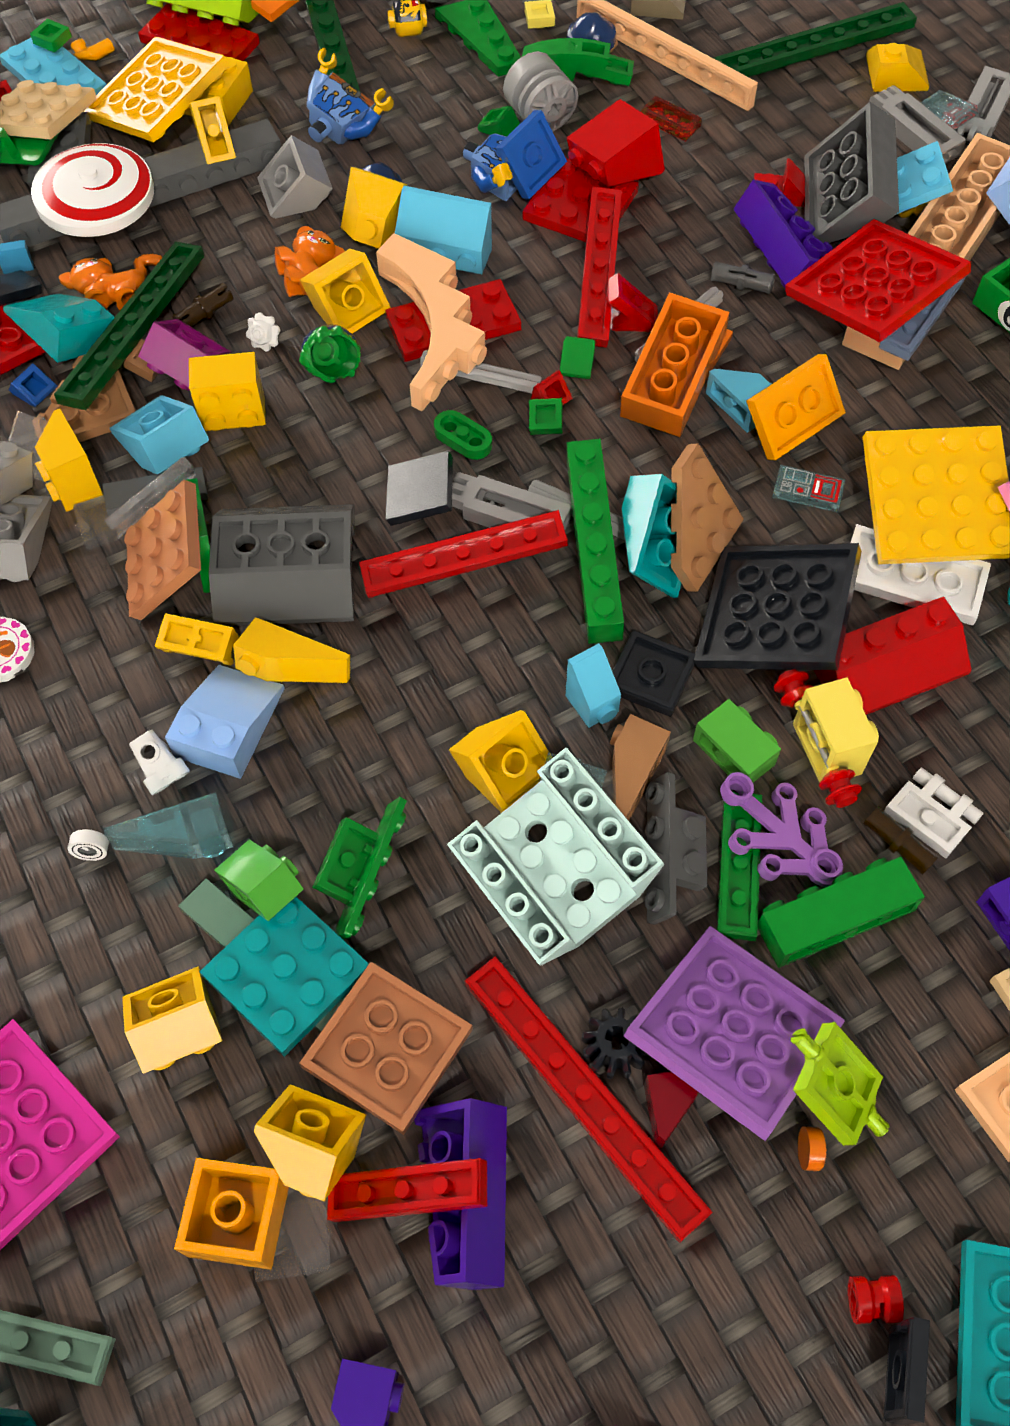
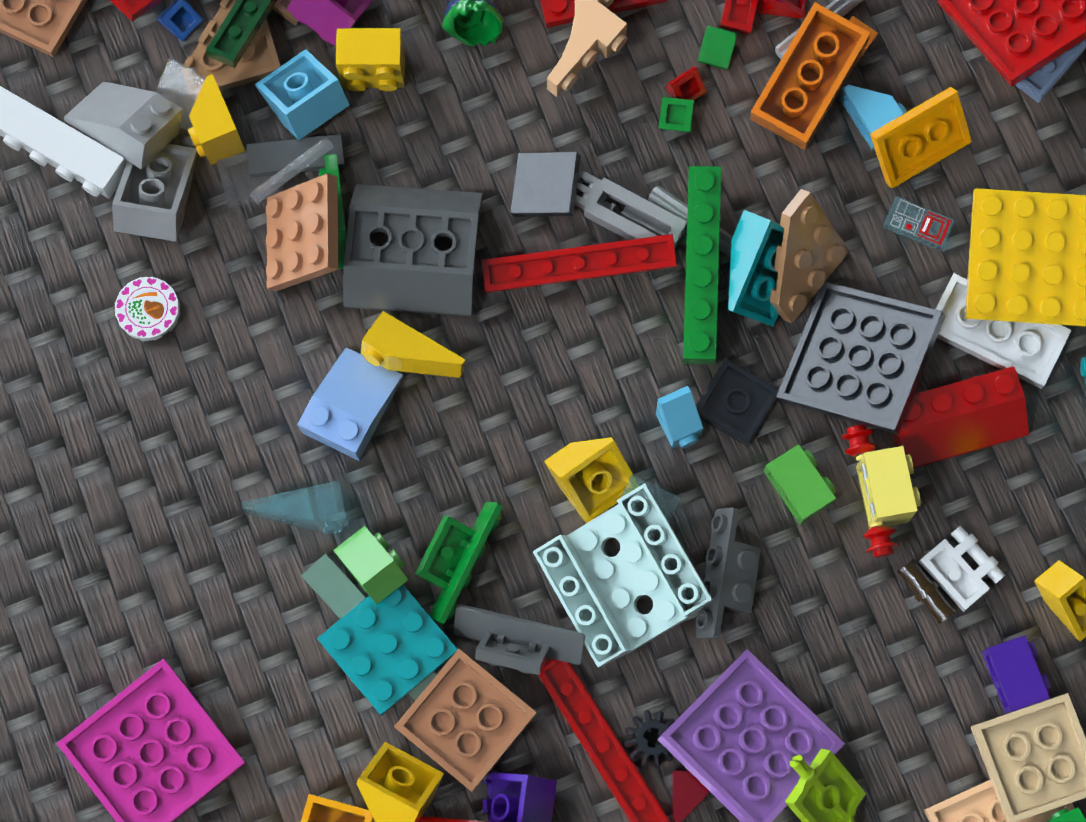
camera: 10 degrees right, 15 degrees up
white tile [68,829,109,861] -> none
yellow slope [122,966,222,1074] -> none
white plate [129,730,190,796] -> none
yellow hinge [155,613,239,666] -> none
light grey axle [420,350,542,394] -> none
green plate [434,410,492,460] -> none
medium nougat slope [610,714,671,821] -> none
green tile [716,792,762,941] -> none
medium lavender plant [720,772,843,887] -> none
green brick [758,857,925,968] -> none
none -> dark grey bracket [454,604,586,675]

